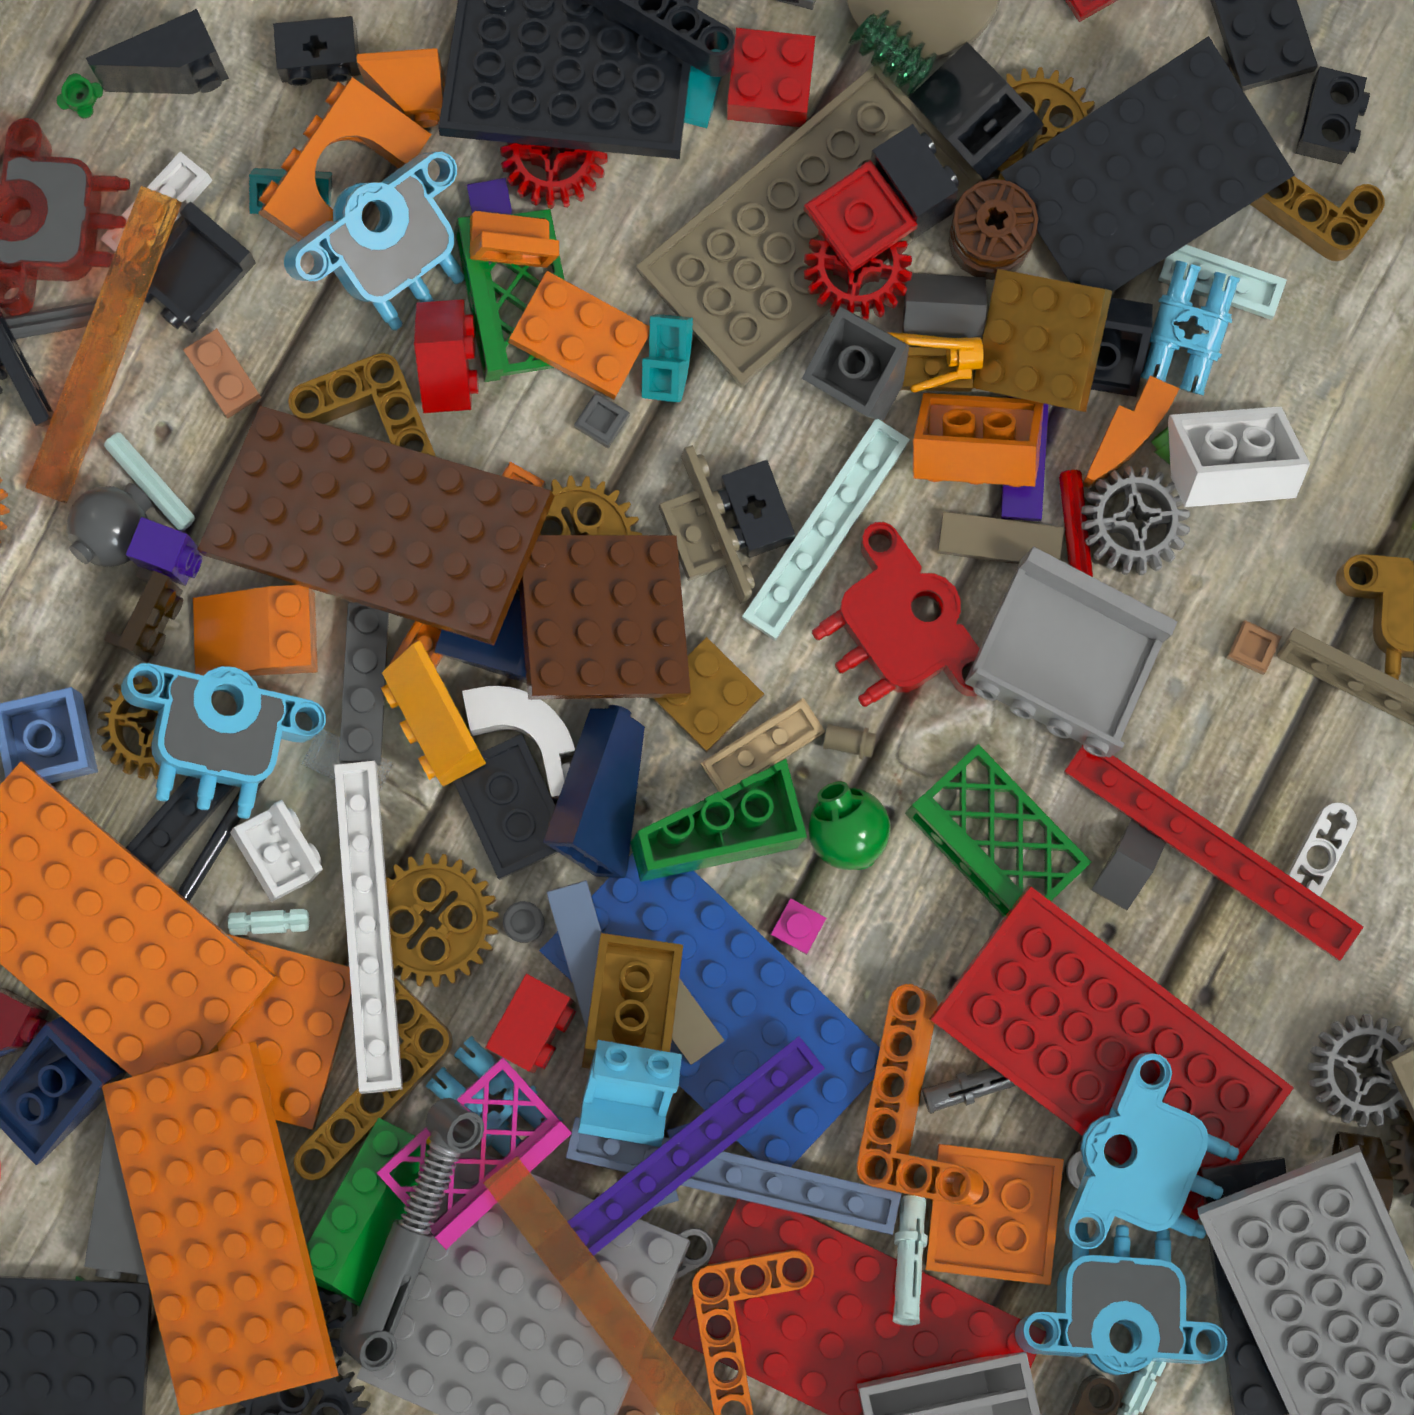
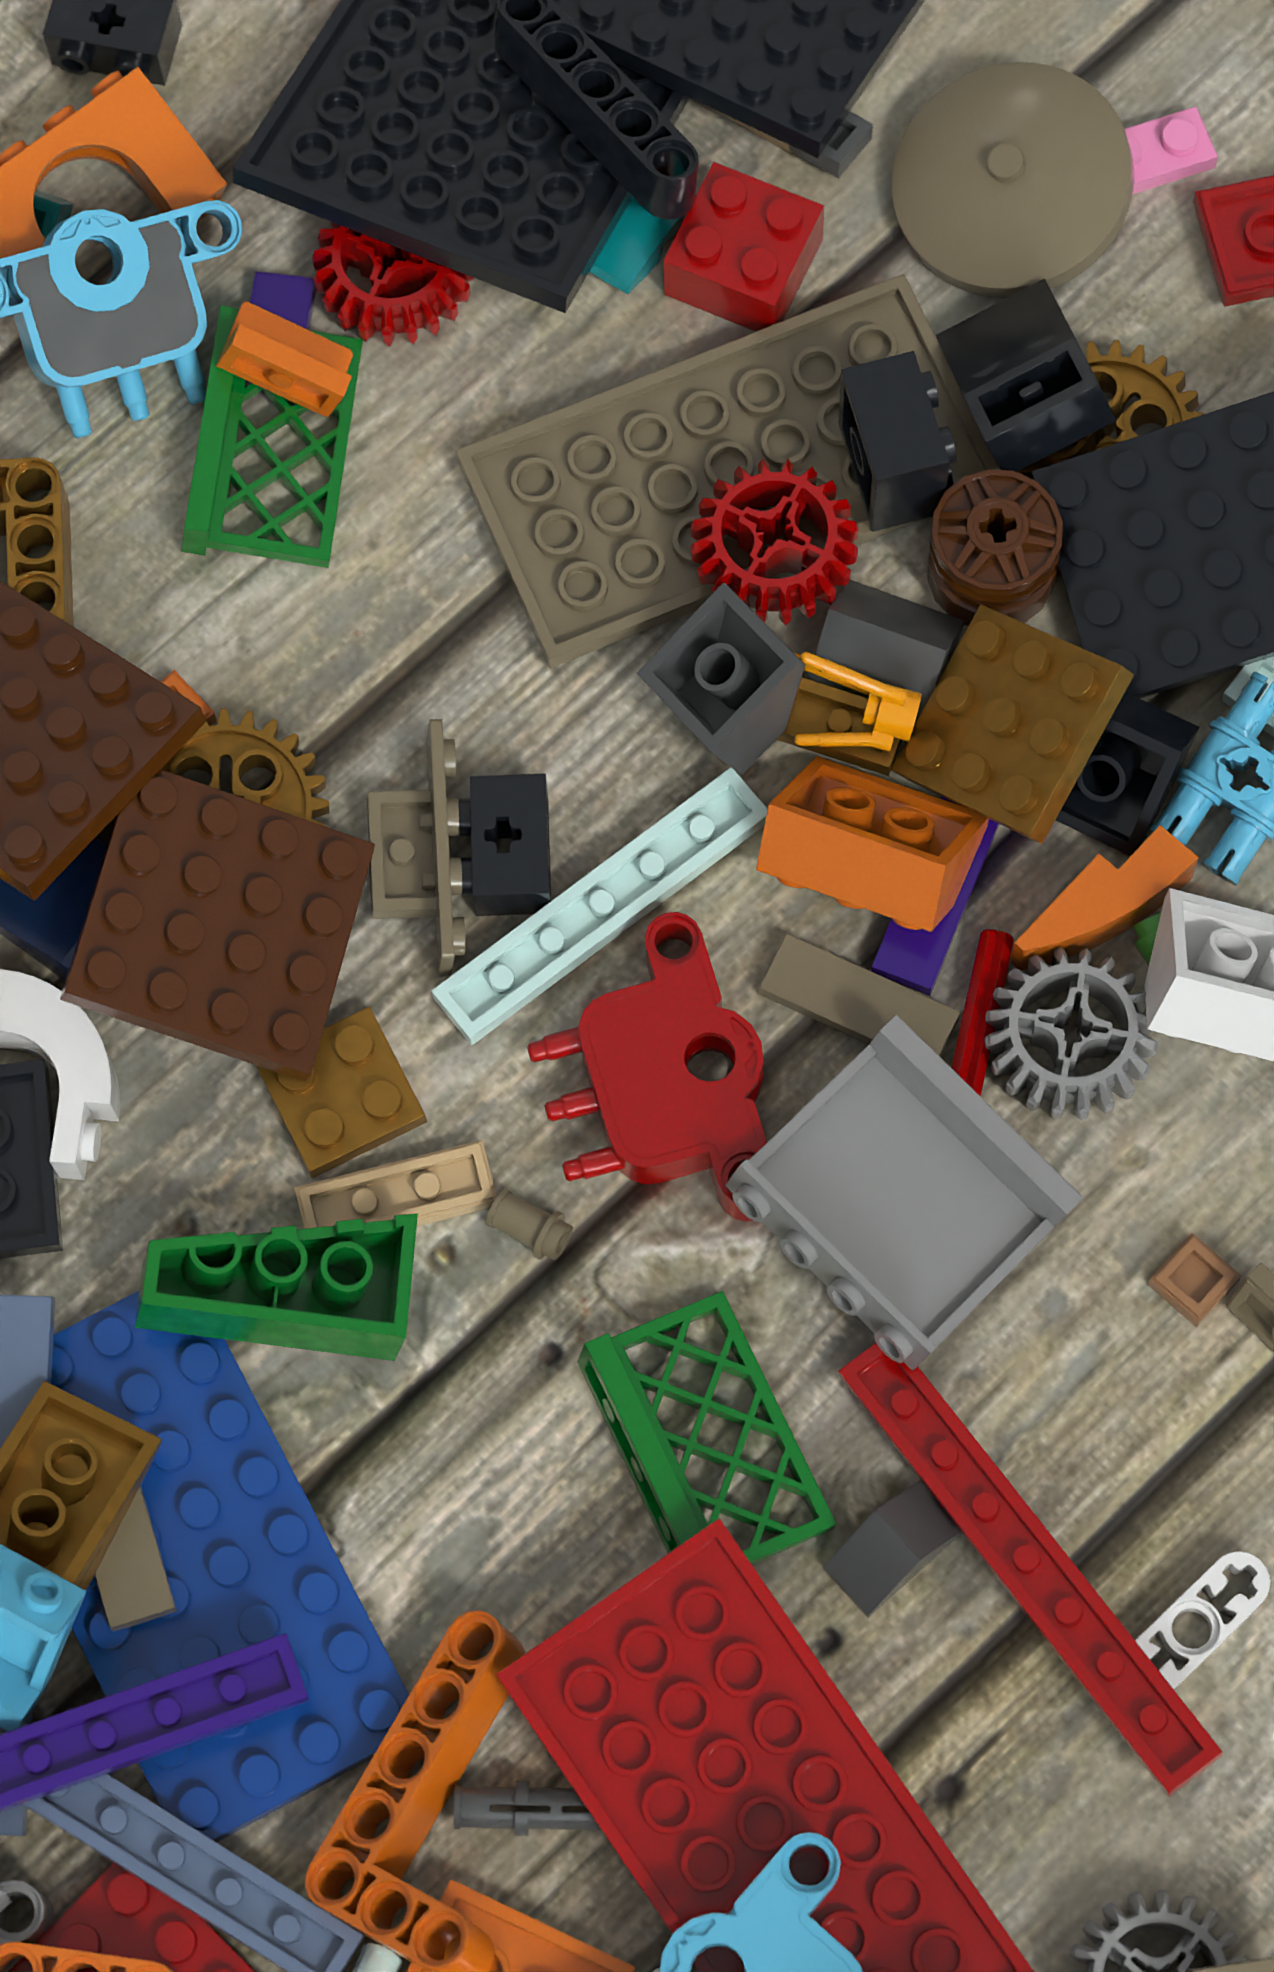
camera: 20 degrees right, 10 degrees down
orange slope [357,48,445,128] -> none
red brick [414,299,479,413] -> none
orange plate [508,271,650,400] -> none
dark blue slope [543,705,645,878] -> none
dark grey tile [574,392,630,448] -> none
teal slope [642,314,693,402] -> none
dark pink plate [771,899,827,955] -> none
red plate [804,160,918,274] -> none
green brick [808,781,891,870] -> none
clear green piece [848,9,937,97] -> none

